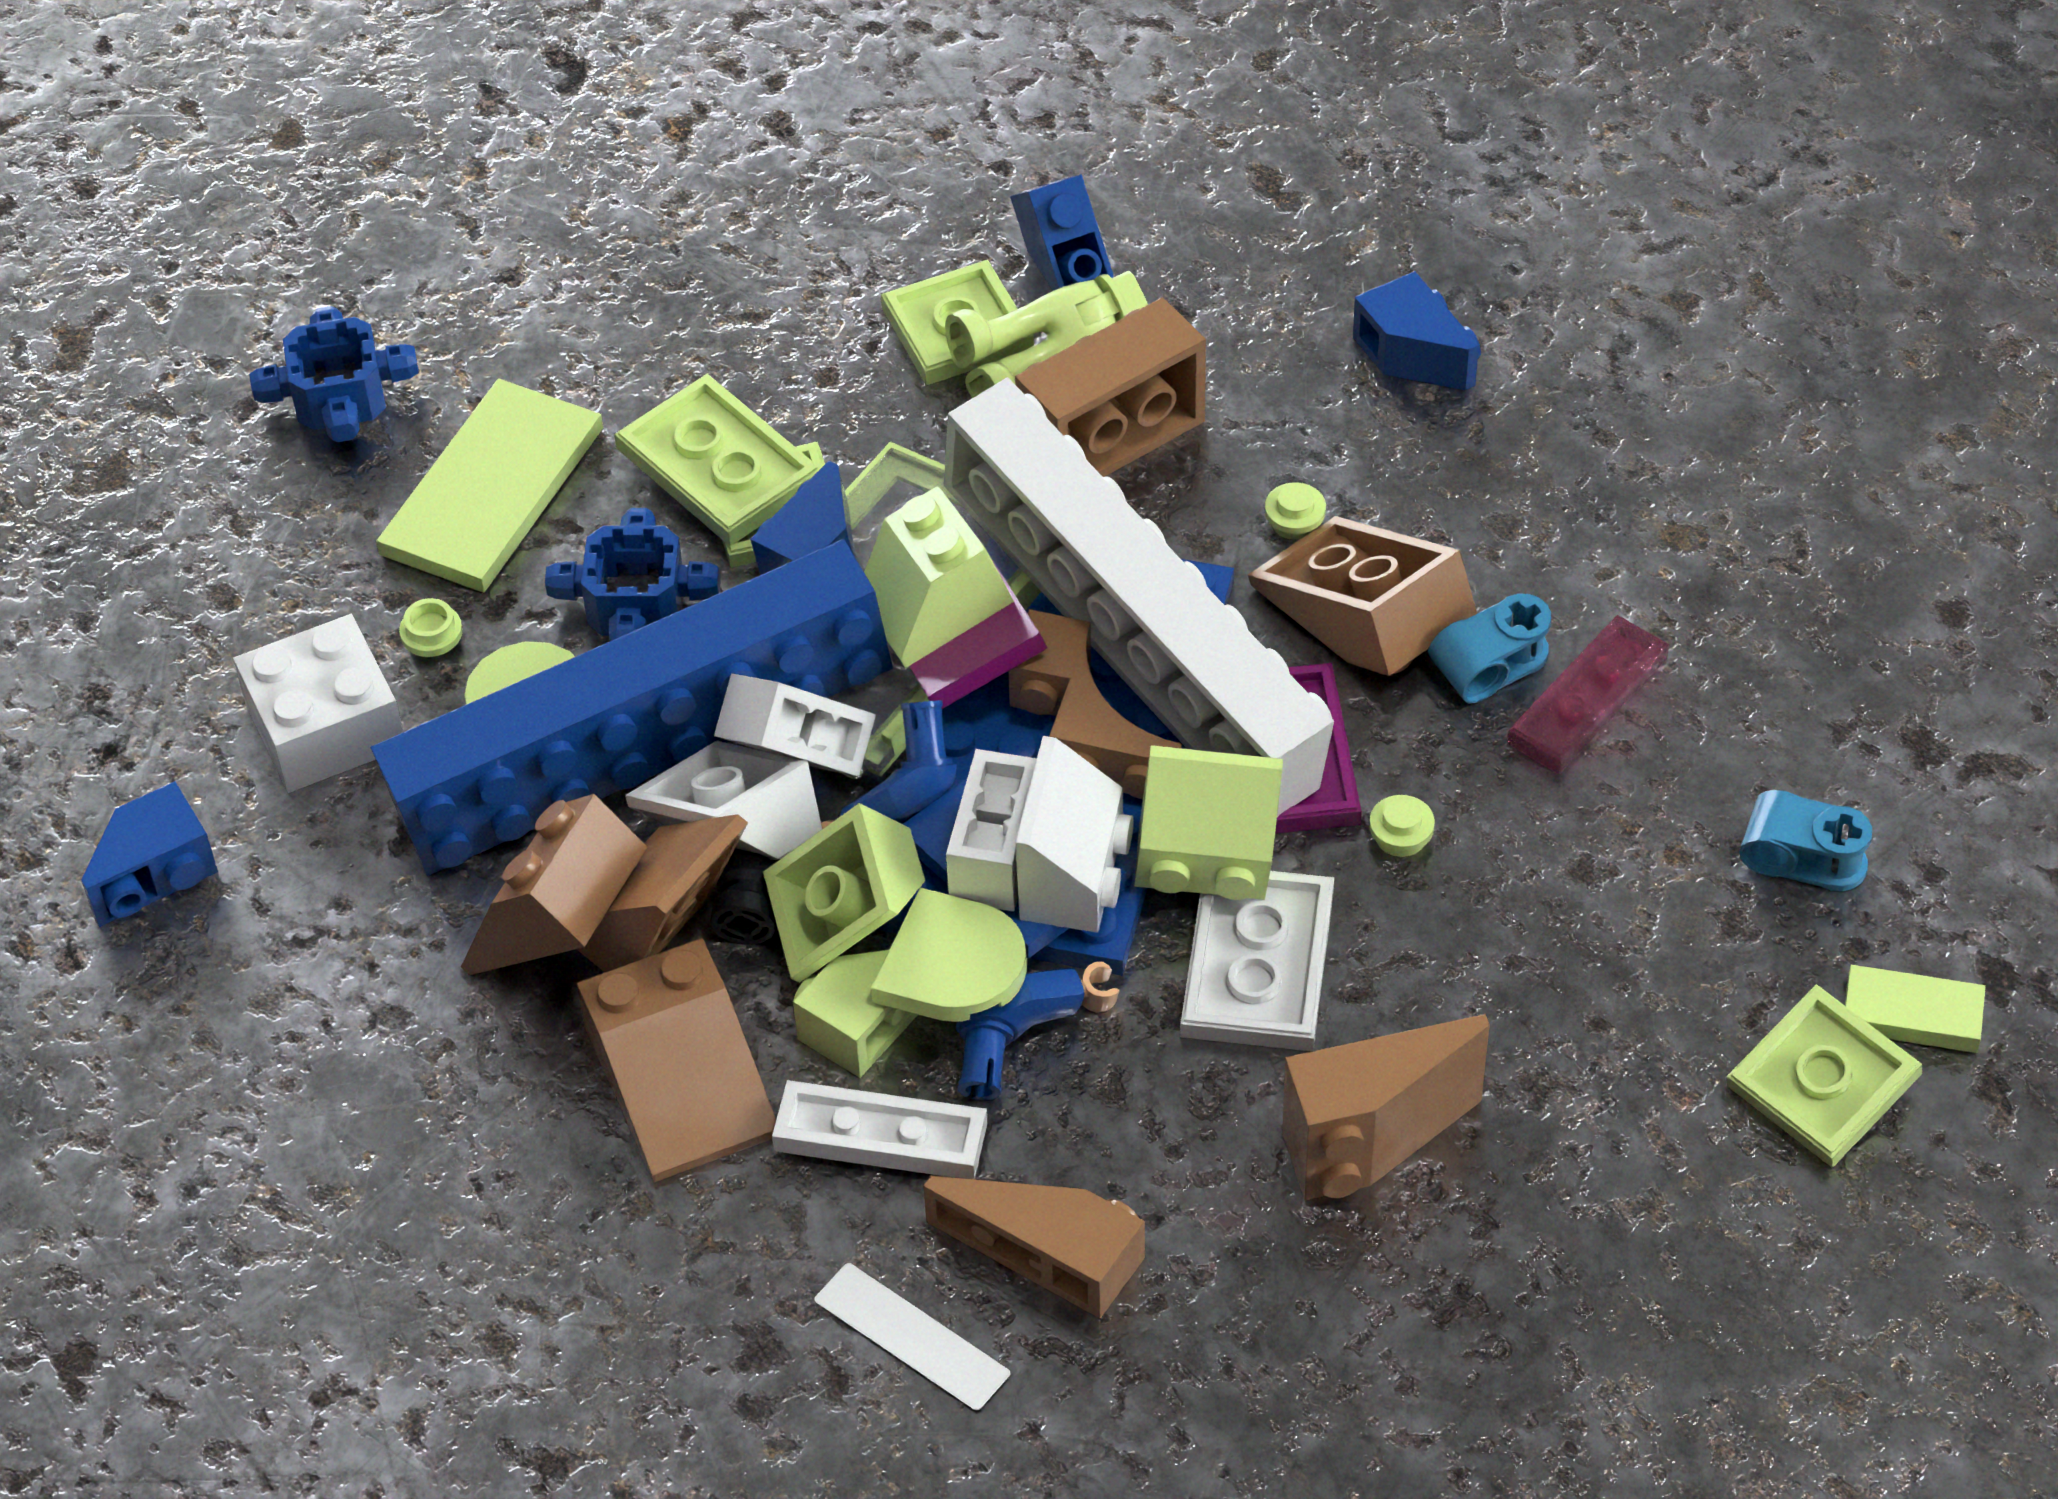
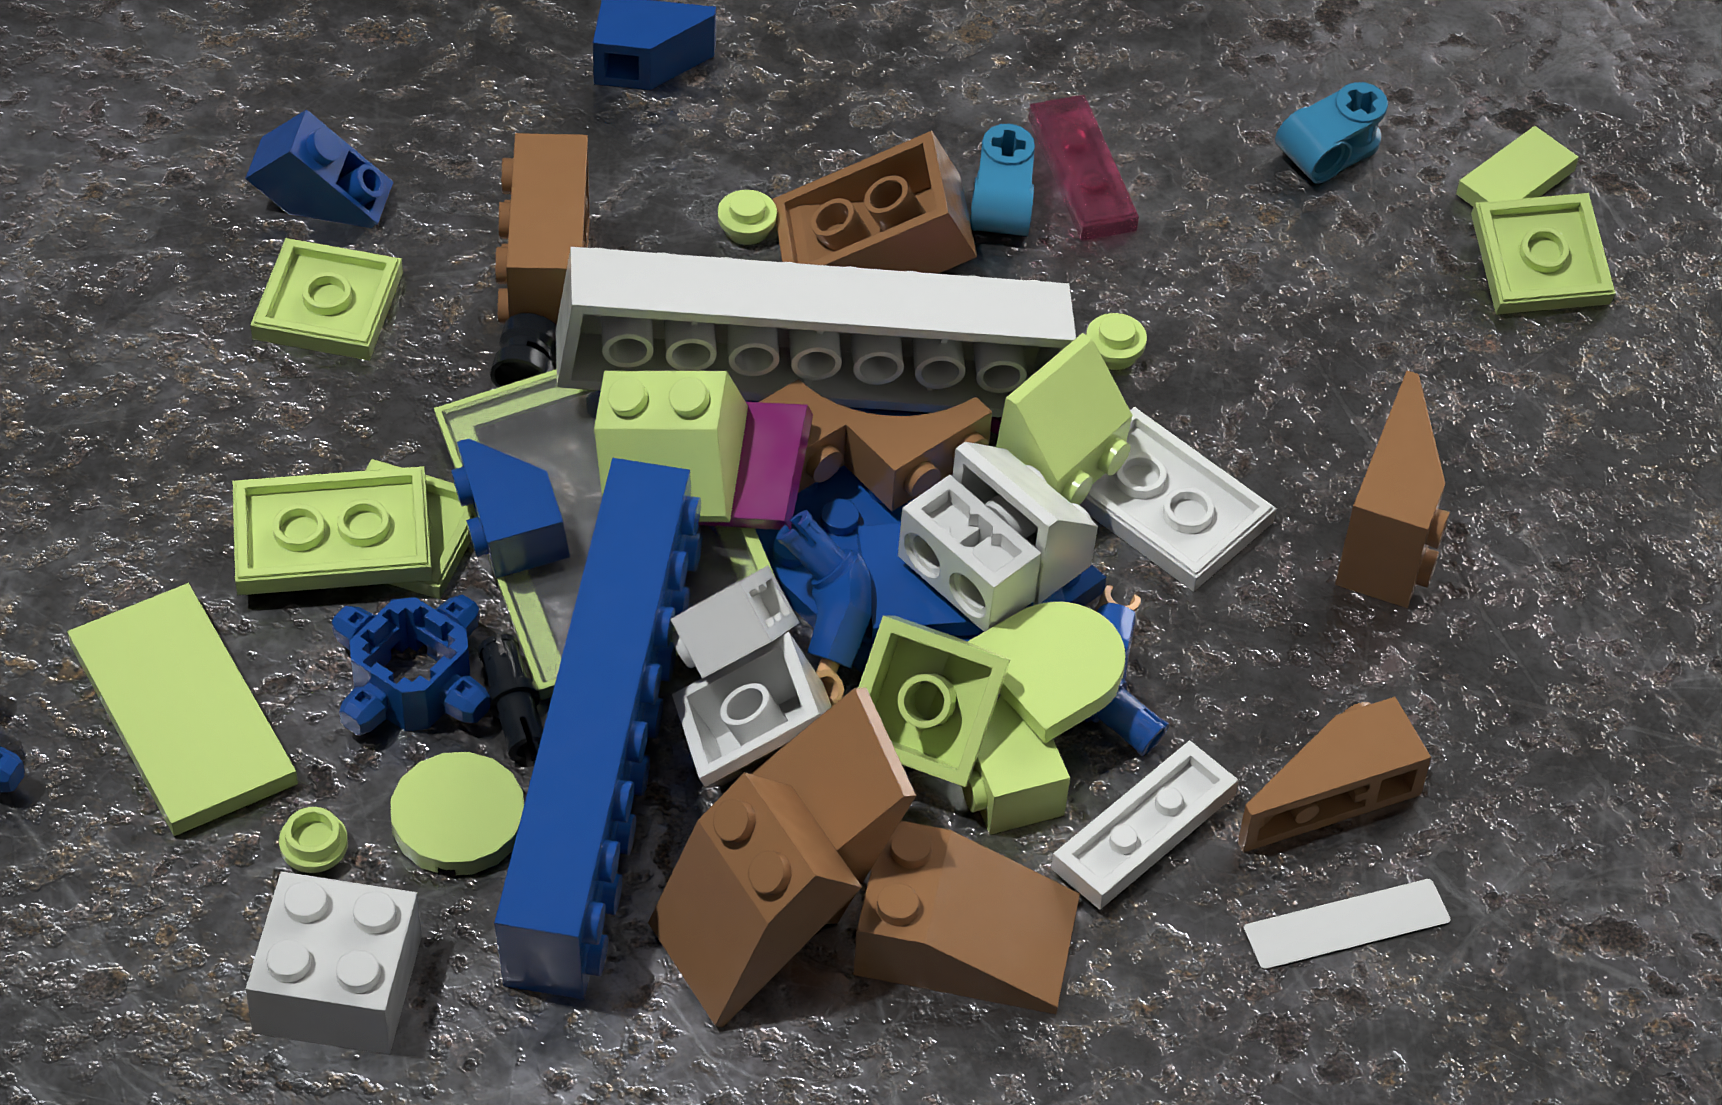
camera: 60 degrees left, 0 degrees up
yellowish green piece [945,271,1148,398] -> none

